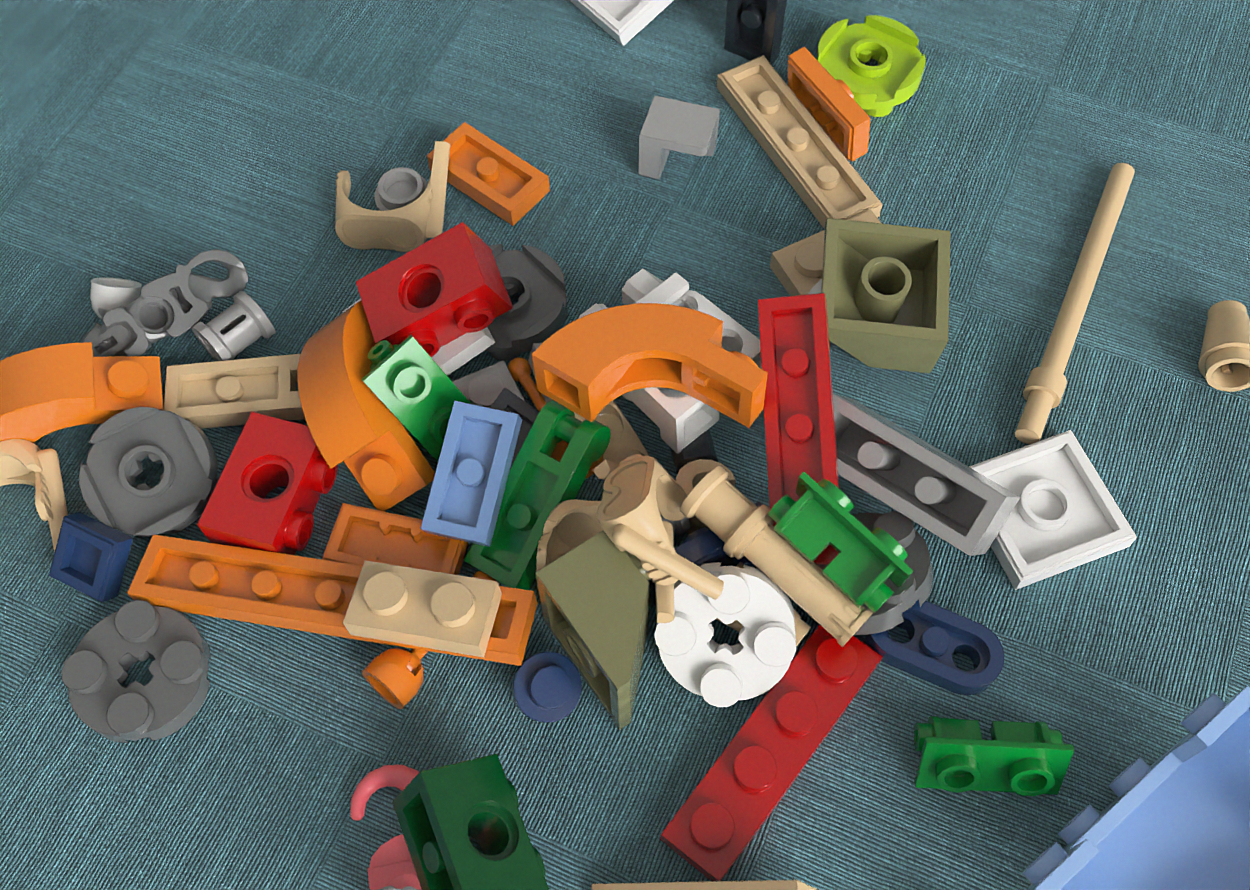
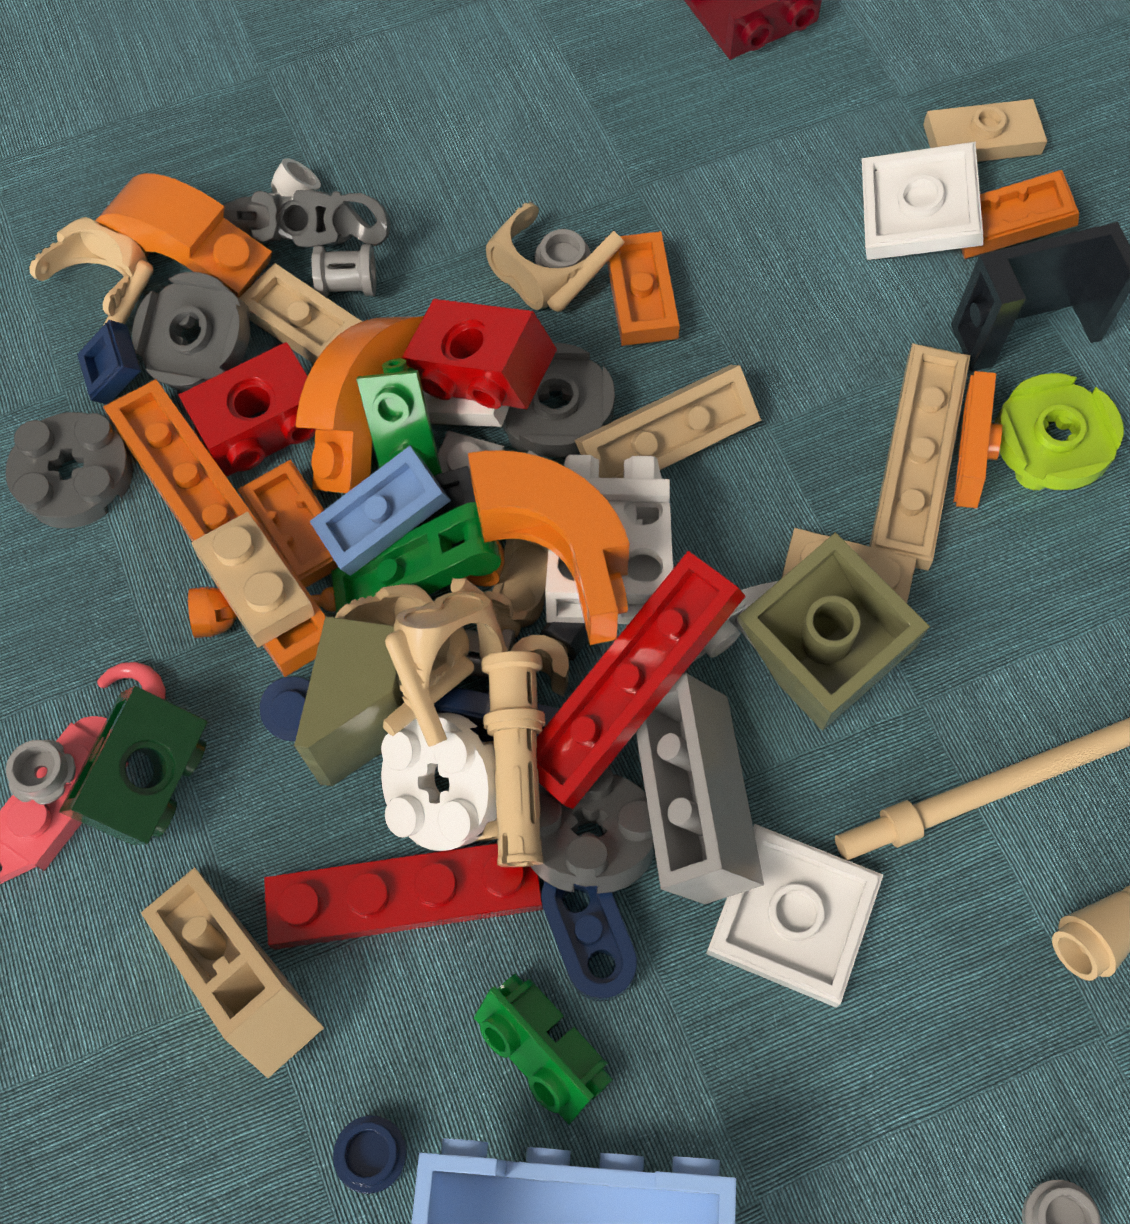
camera: 45 degrees right, 5 degrees up
light grey panel [638,96,720,179] -> none
green hinge [768,471,914,613] -> none
none -> tan plate [575,365,761,478]

